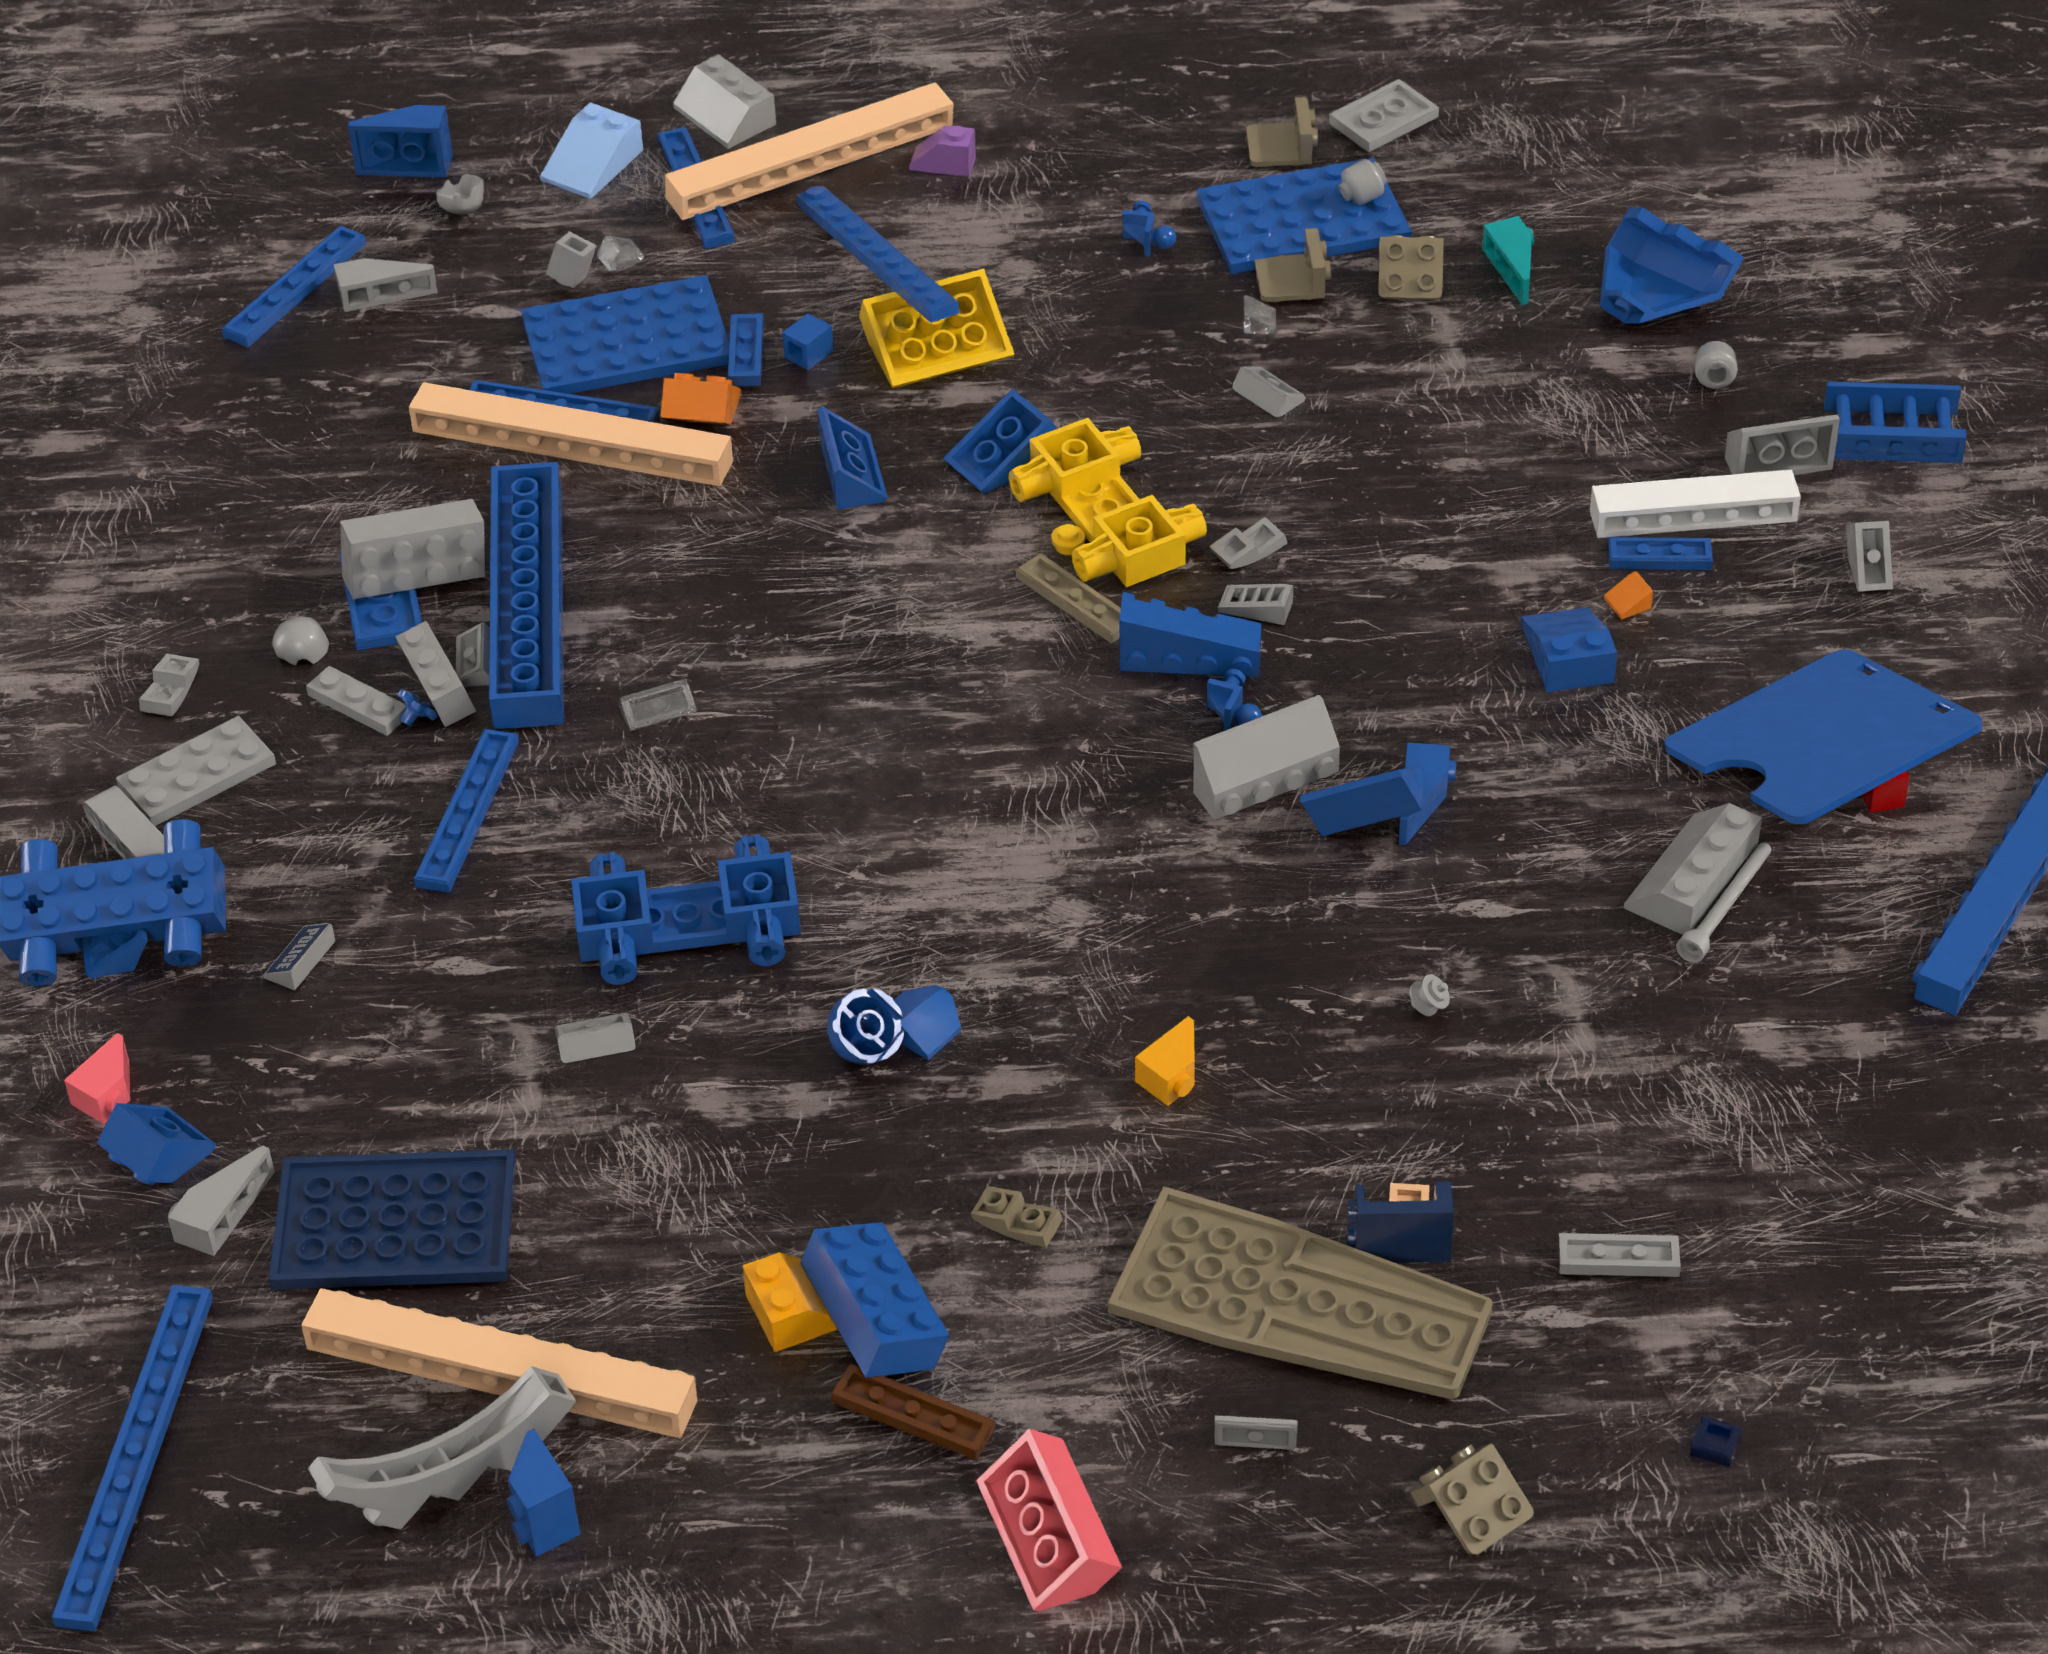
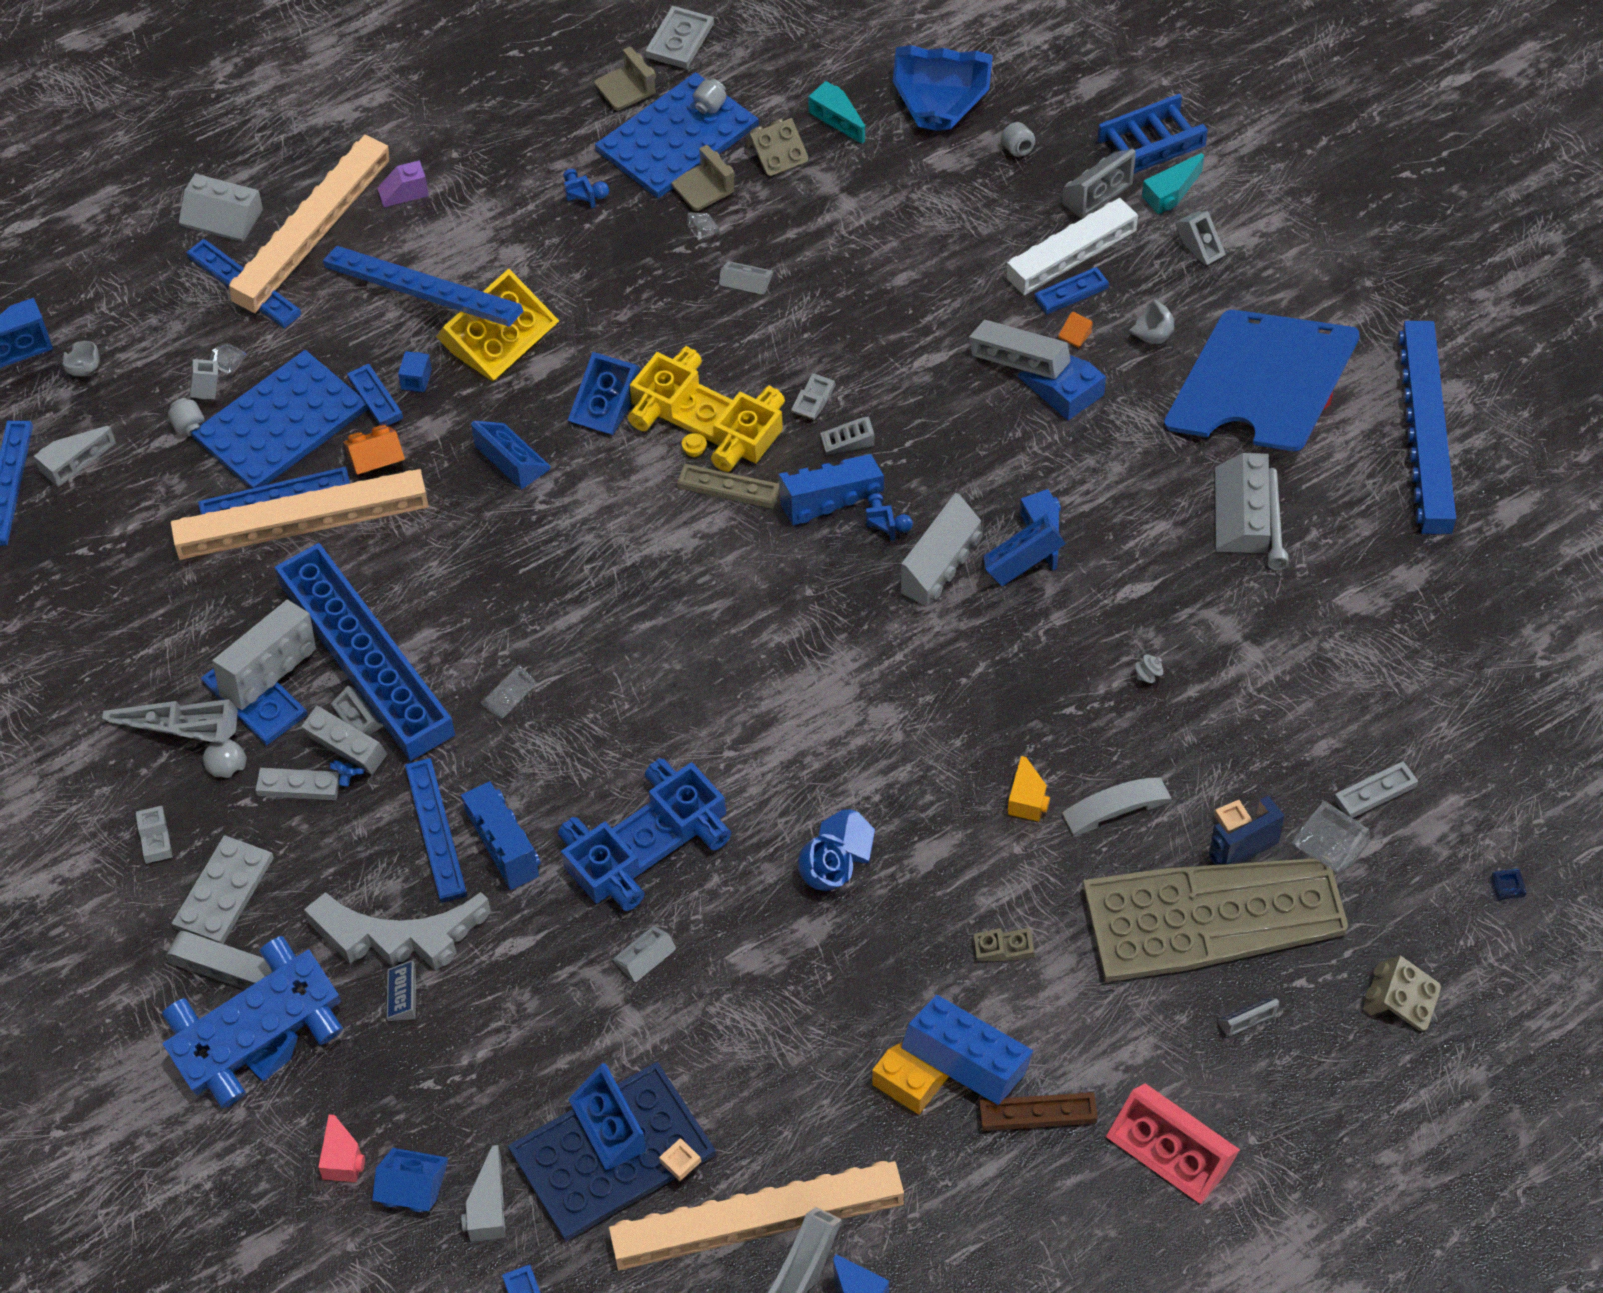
camera: 30 degrees left, 10 degrees up
light blue slope [540,103,643,199] -> none
none -> light grey wedge [102,699,238,743]
none -> light grey head [167,398,205,436]
none -> light grey arch [304,892,491,971]
none -> blue wedge [461,781,541,890]
none -> blue slope [568,1064,646,1169]
none -> light nougat plate [659,1138,701,1181]
none -> light grey brick [969,319,1071,379]
none -> light grey slope [1062,778,1172,837]
none -> light grey hair [1129,299,1174,344]
none -> teal slope [1142,153,1204,214]
none -> clear slope [1292,800,1370,873]

